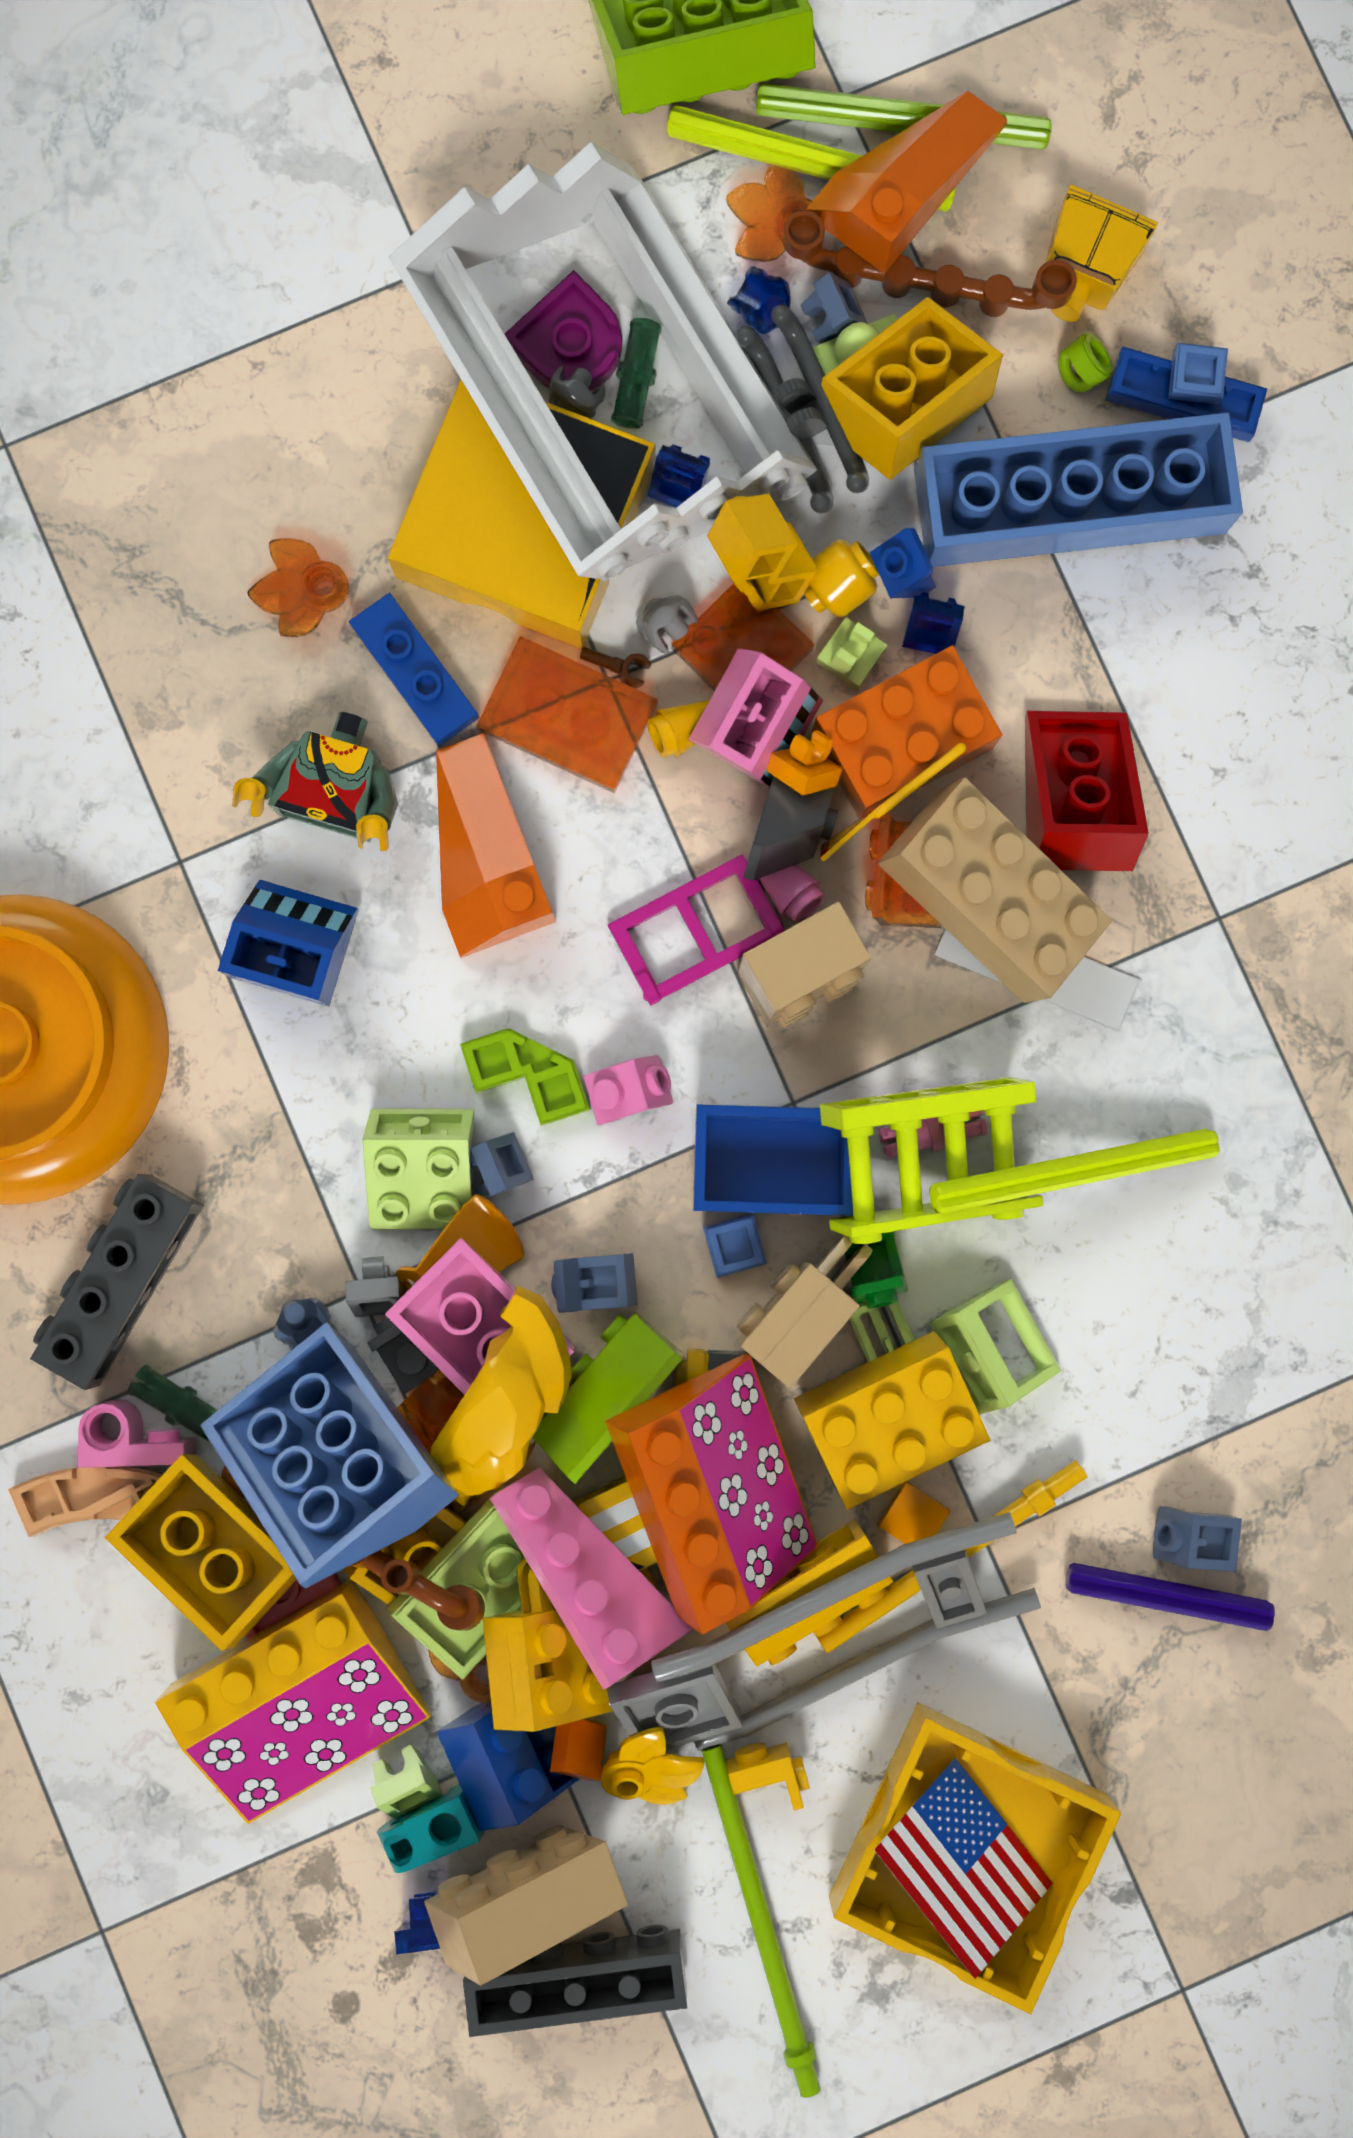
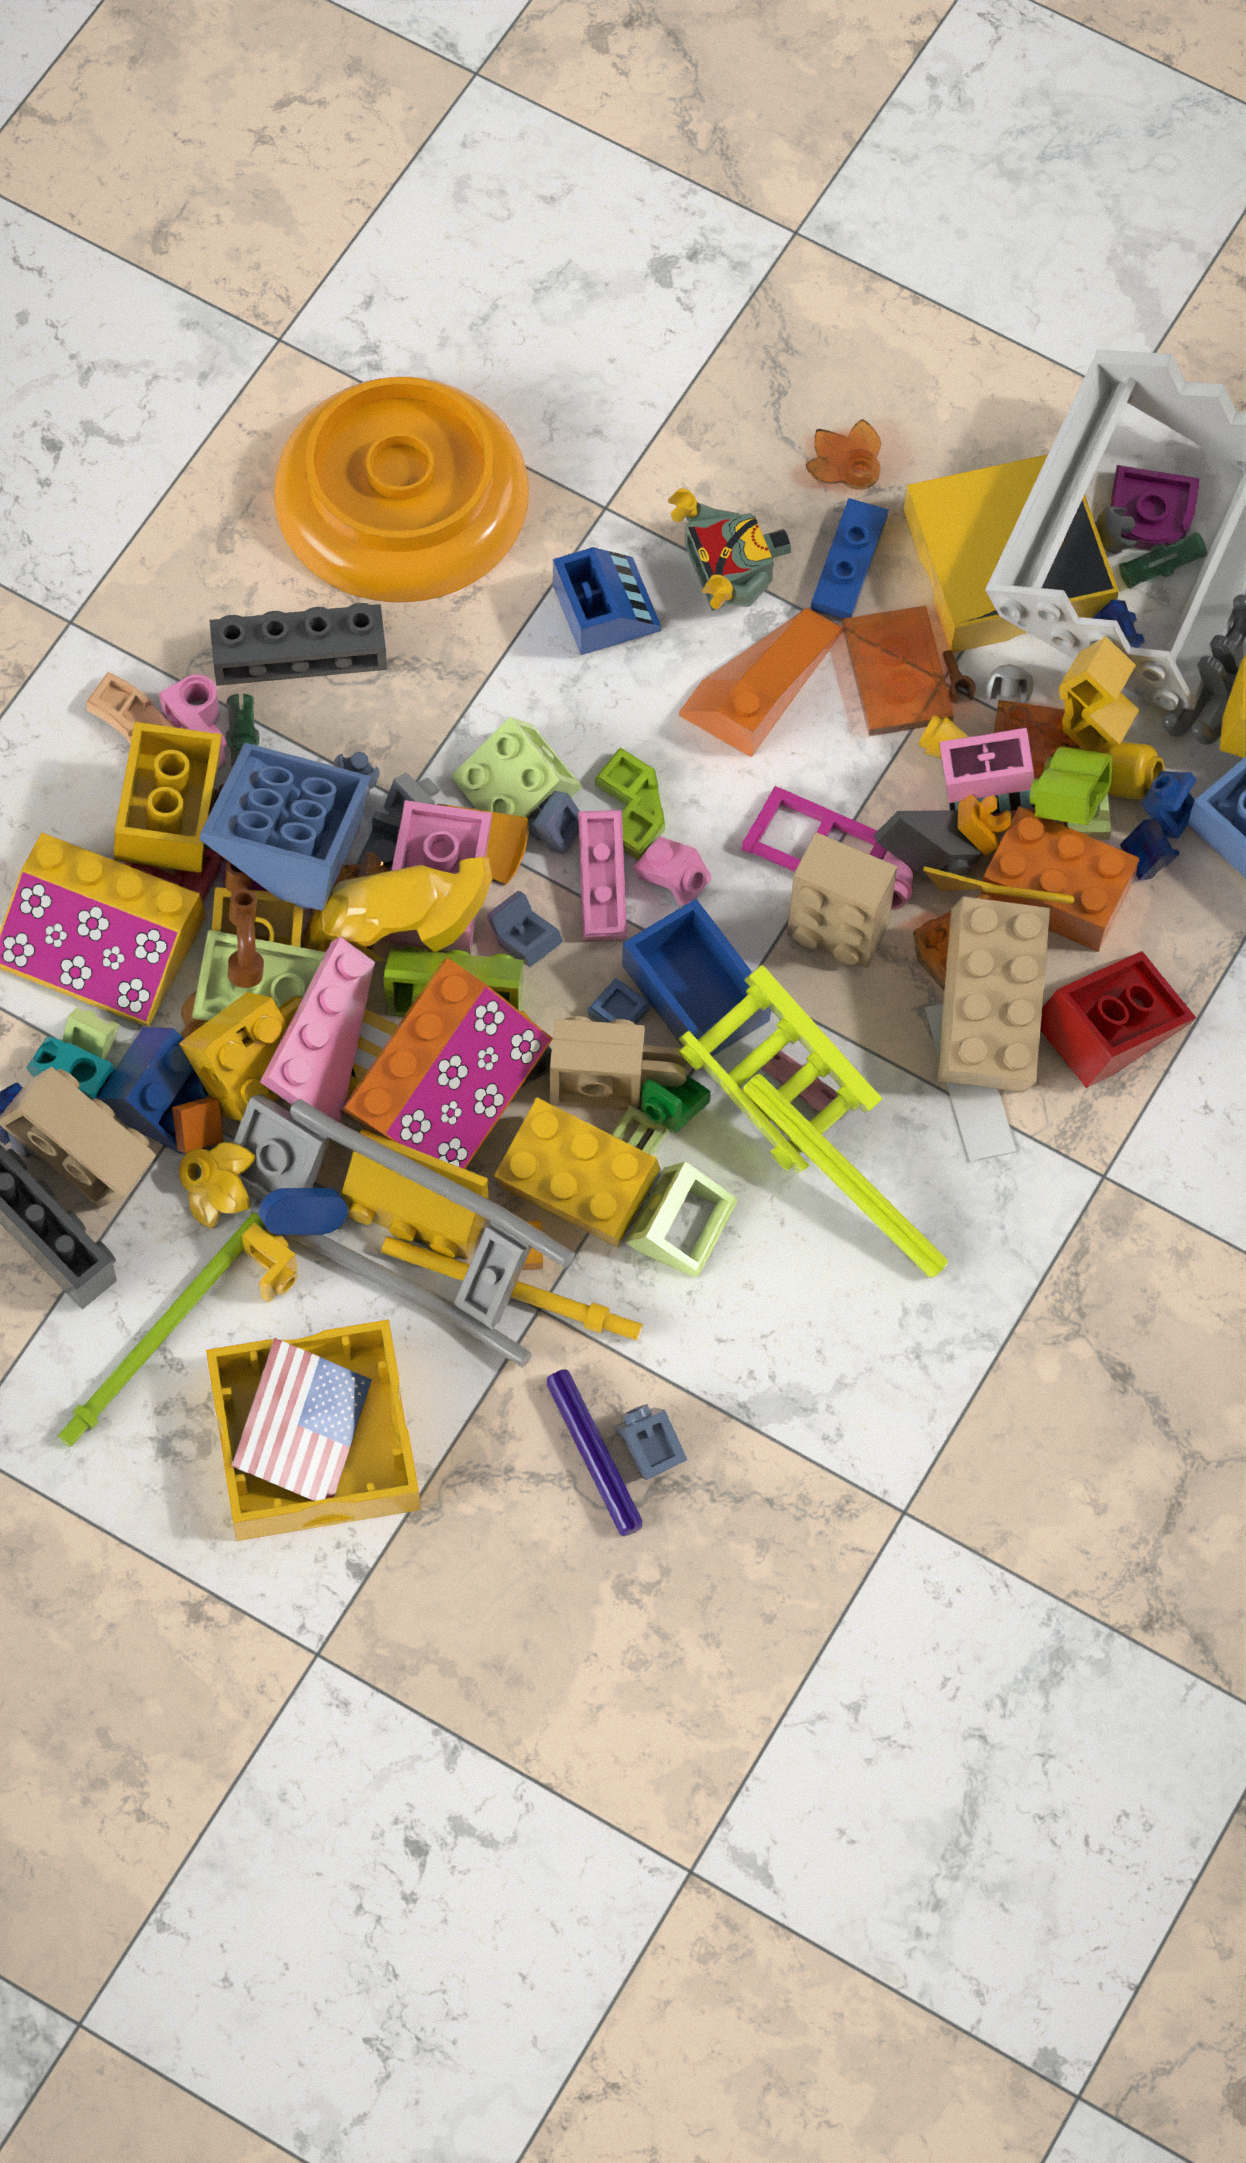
camera: 55 degrees right, 20 degrees down
none -> blue tile [259,1188,348,1235]
none -> bright pink tile [578,810,627,941]
none -> lime brick [1030,746,1112,825]

